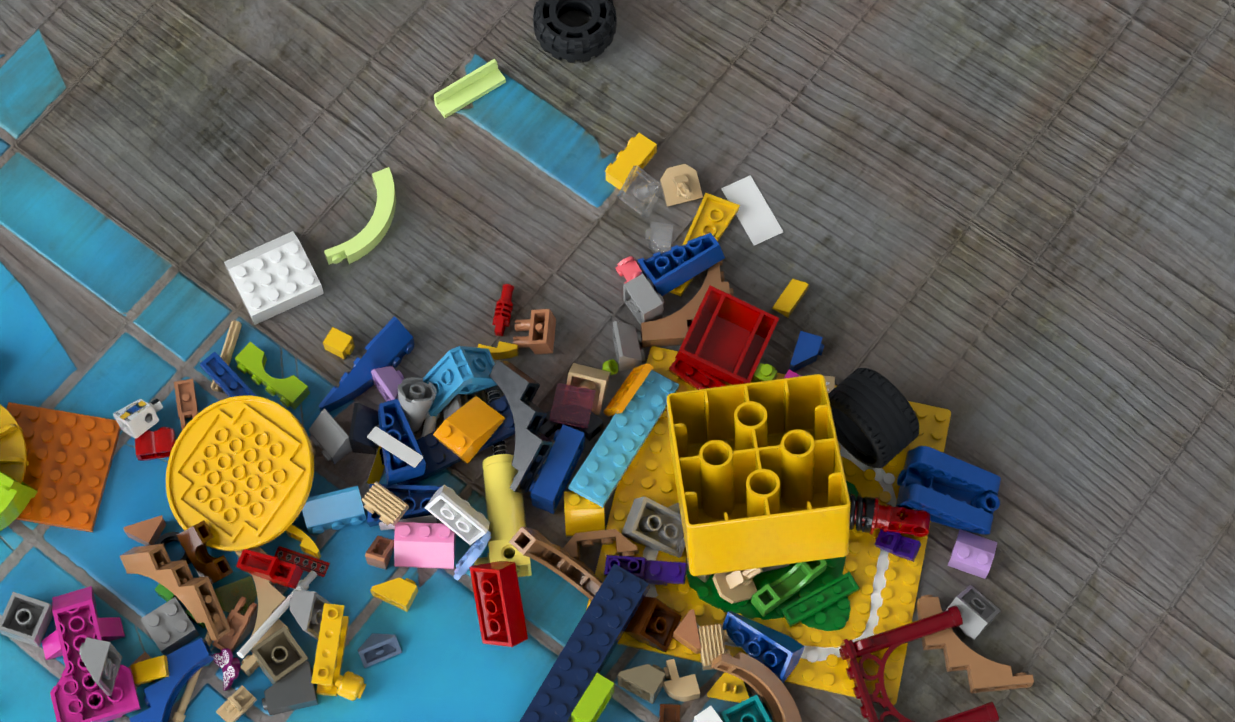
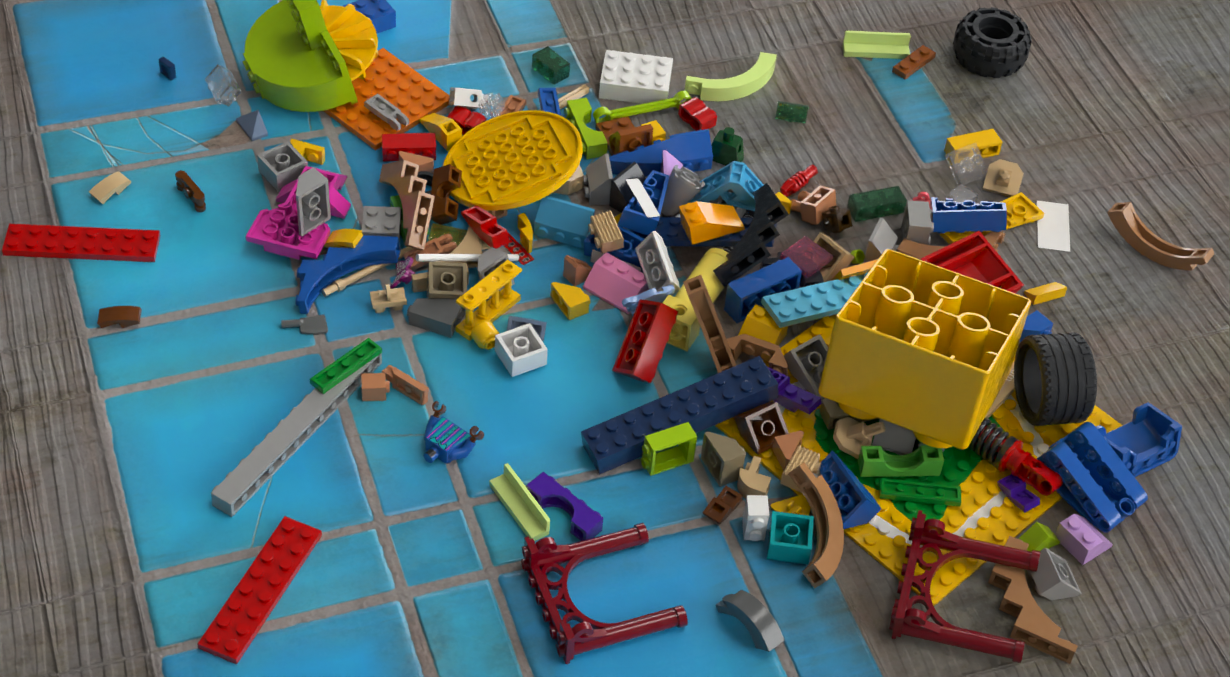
camera: 30 degrees right, 20 degrees down
none -> yellow slope [290,138,325,165]
none -> light grey hinge [364,94,409,131]
none -> red brick [382,133,436,162]
none -> yellow slope [419,113,462,151]
none -> clear brick [478,92,505,118]
none -> white brick [495,323,548,377]
none -> clear green brick [532,46,570,85]
none -> lime piece [593,91,691,123]
none -> dark orange bracket [596,116,653,156]
none -> red brick [678,97,717,131]
none -> dark green torso [711,127,744,166]
none -> clear green hips [775,101,809,123]
none -> dark brown brick [822,206,853,233]
none -> clear green brick [847,186,907,222]
none -> dark orange plate [892,45,936,79]
none -> lime slope [1019,522,1060,552]
none -> blue windscreen [1096,402,1182,477]
none -> medium nougat arch [1107,202,1214,270]

